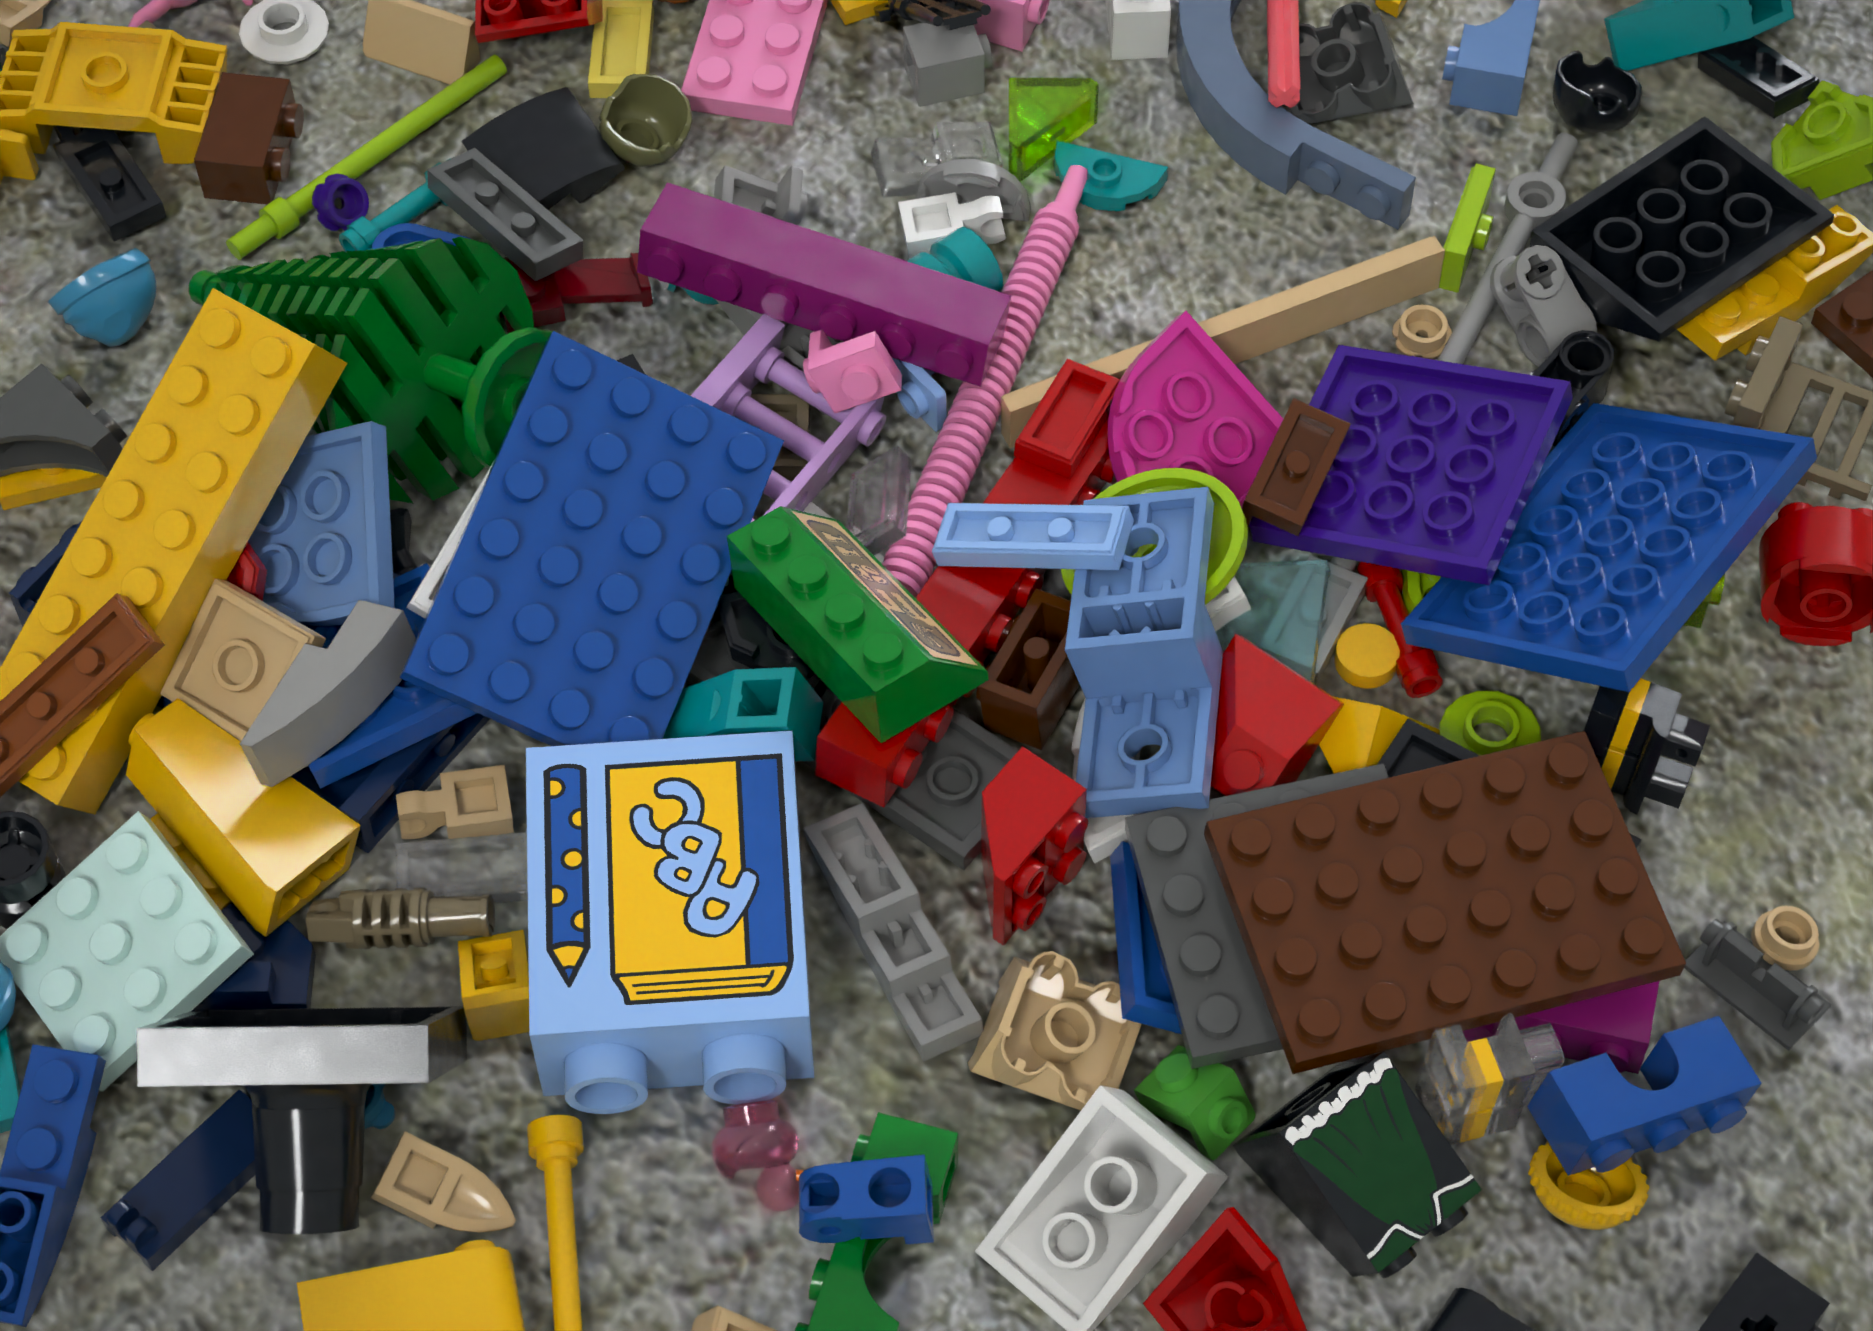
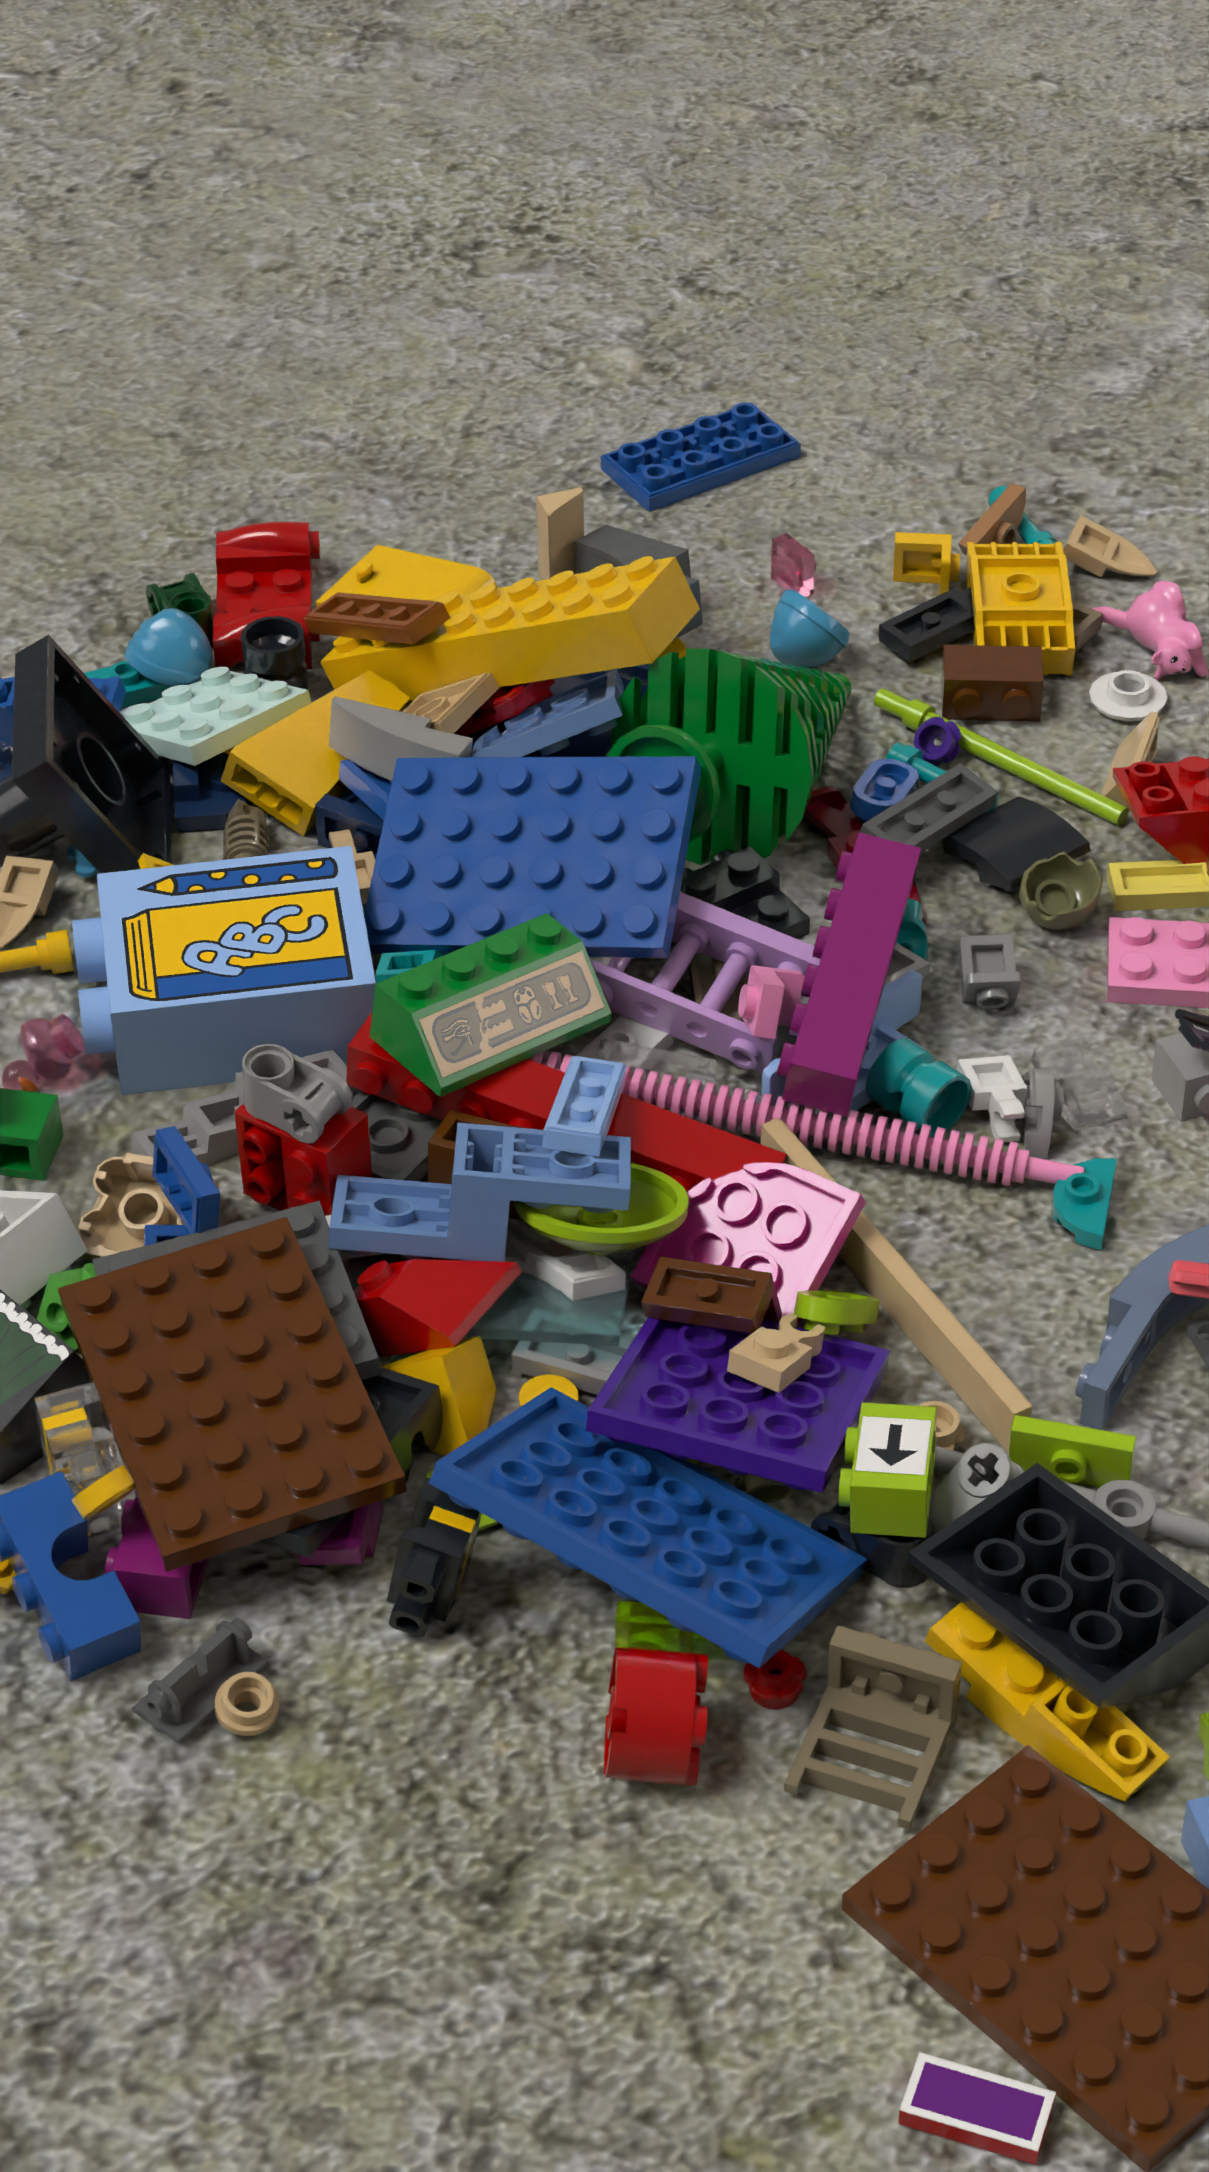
camera: 85 degrees right, 15 degrees down
clear neon green slope [1008,78,1099,182] -> none
red tile [1014,359,1120,479] -> none
none -> yellow tile [71,1465,135,1520]
none -> blue plate [152,1126,220,1234]
none -> light grey piece [242,1044,353,1143]
none -> tan plate [727,1313,825,1393]
none -> lime plate [794,1290,880,1335]
none -> lime brick [839,1402,936,1538]

